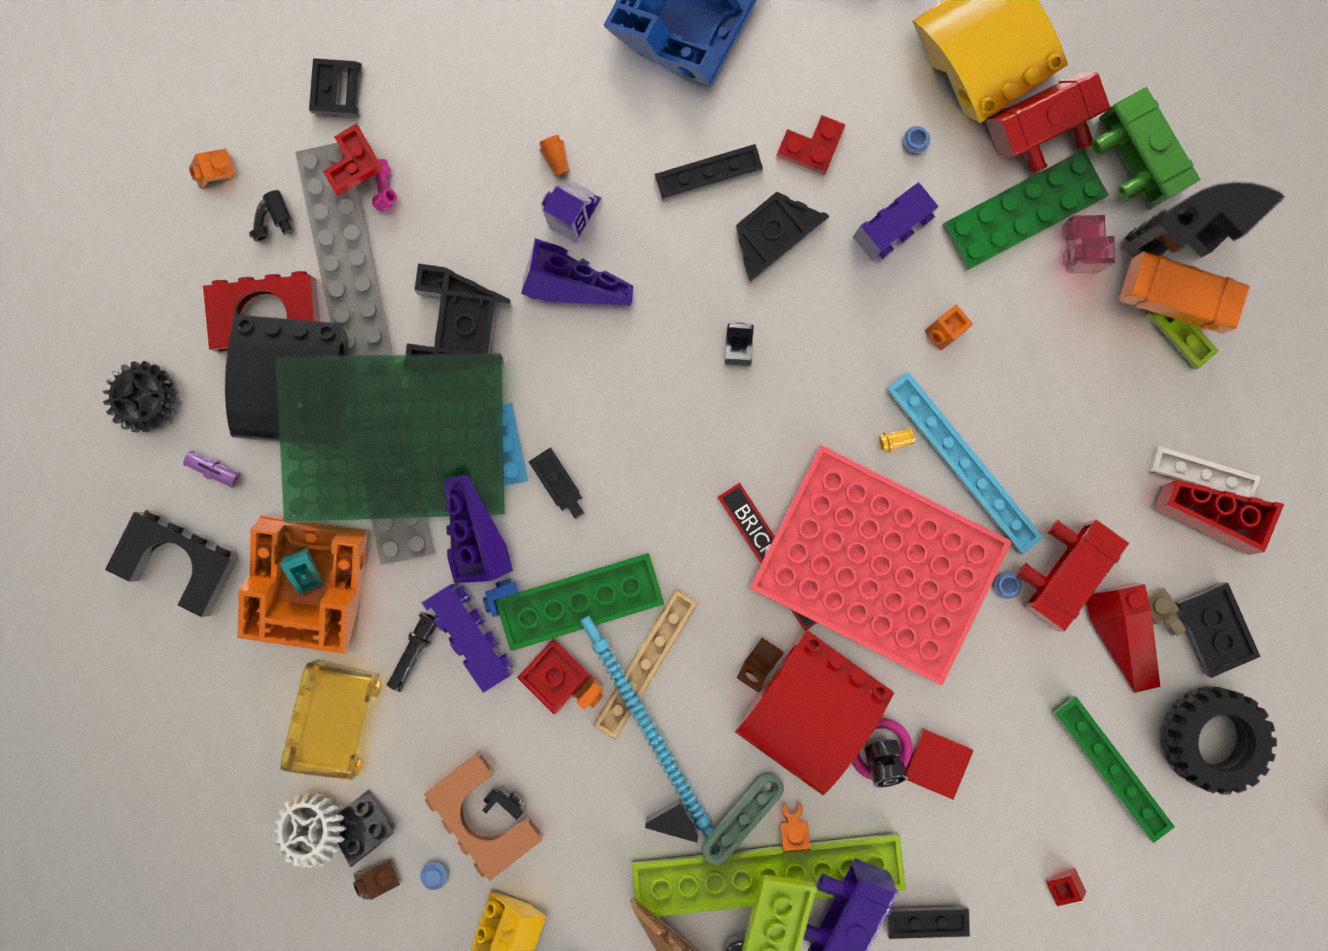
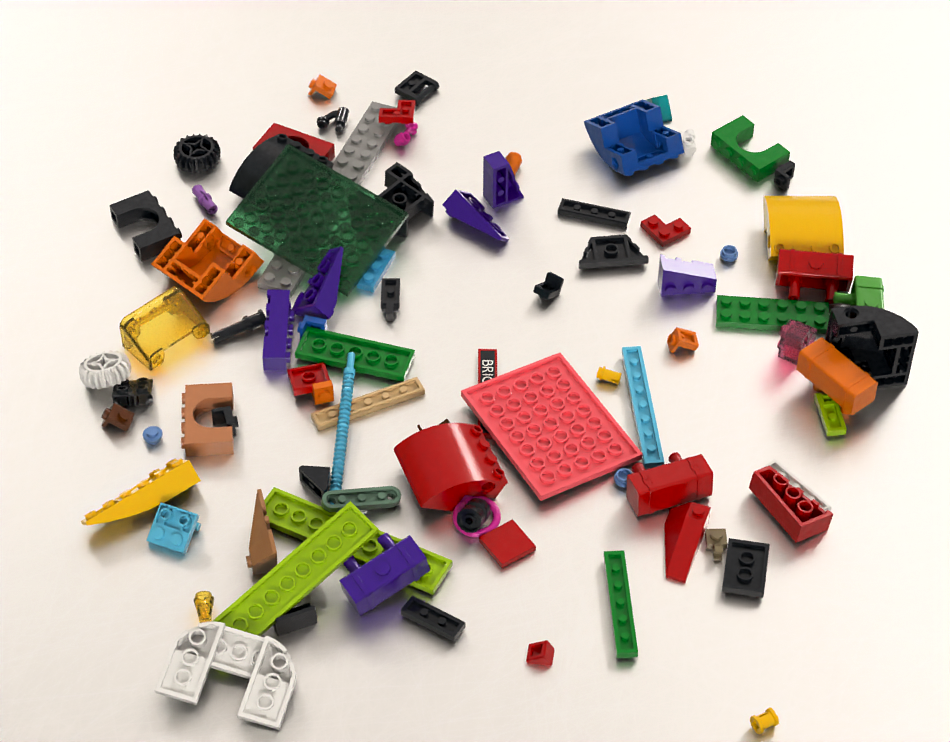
camera: 35 degrees right, 40 degrees down
teal slope [281,547,325,595] -> none
orange plate [780,803,811,853] -> none
black tyre [1161,686,1277,795] -> none

